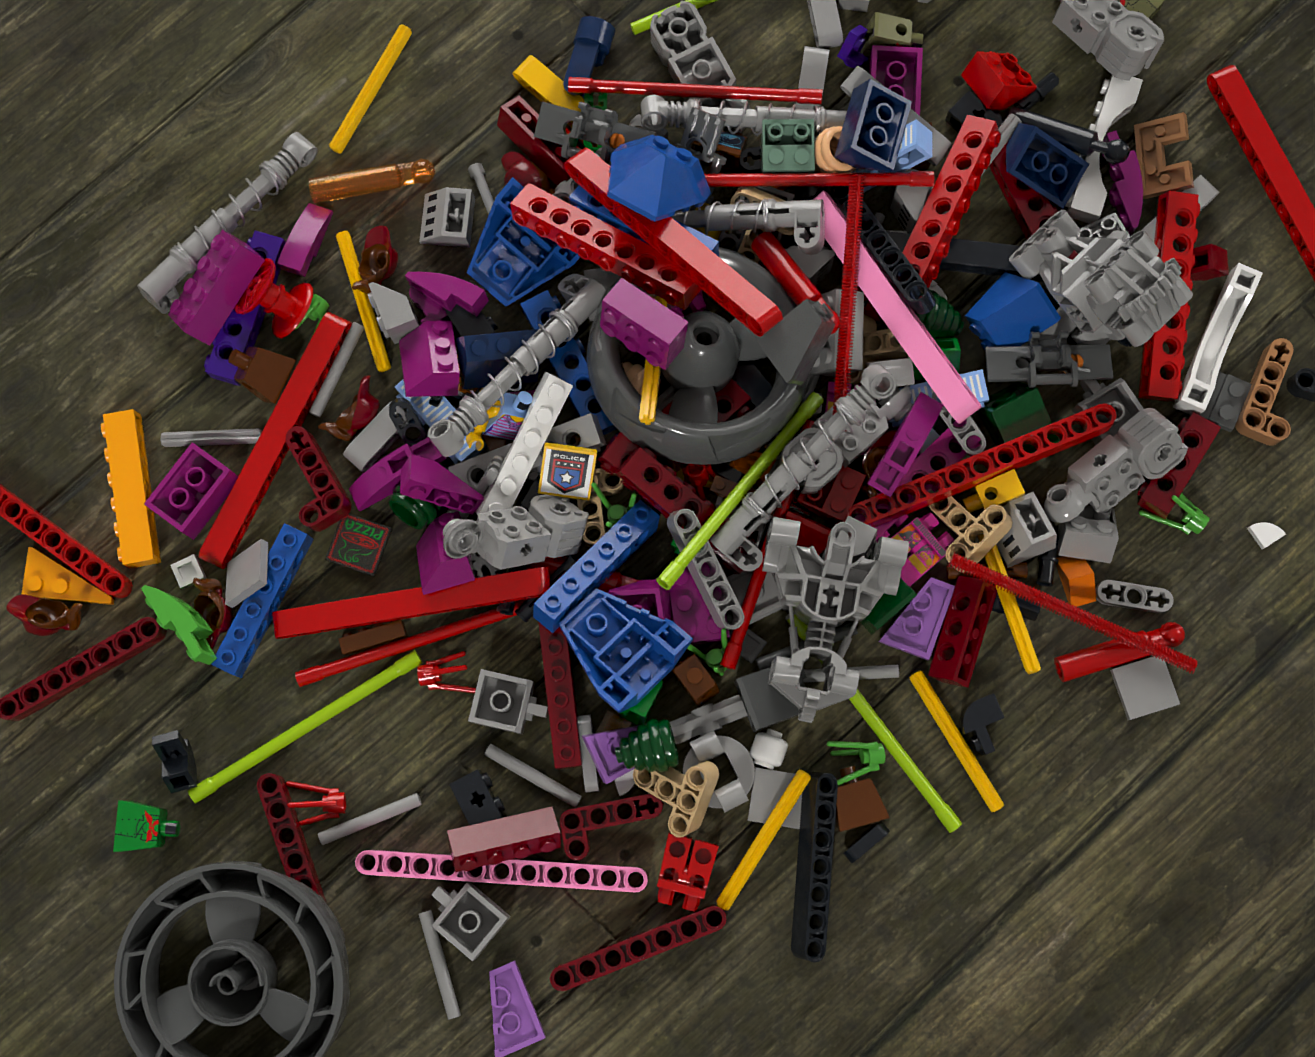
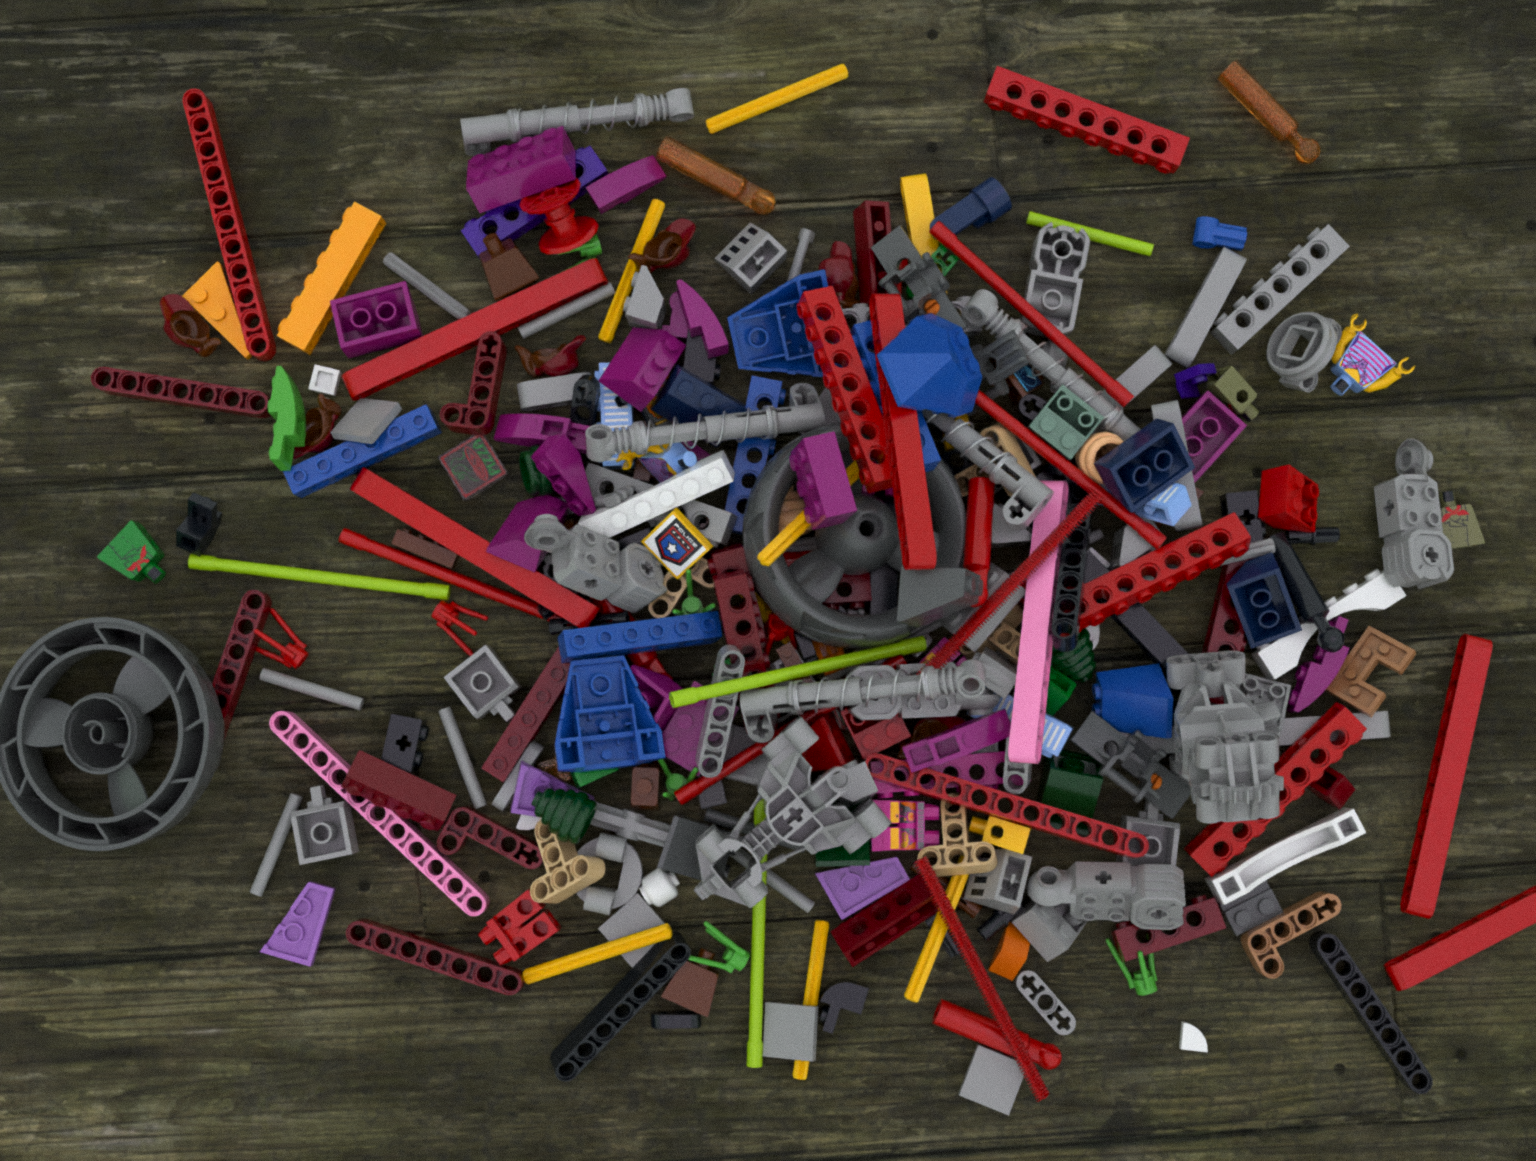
camera: 30 degrees right, 5 degrees up
none -> light grey tile [762,1001,818,1062]

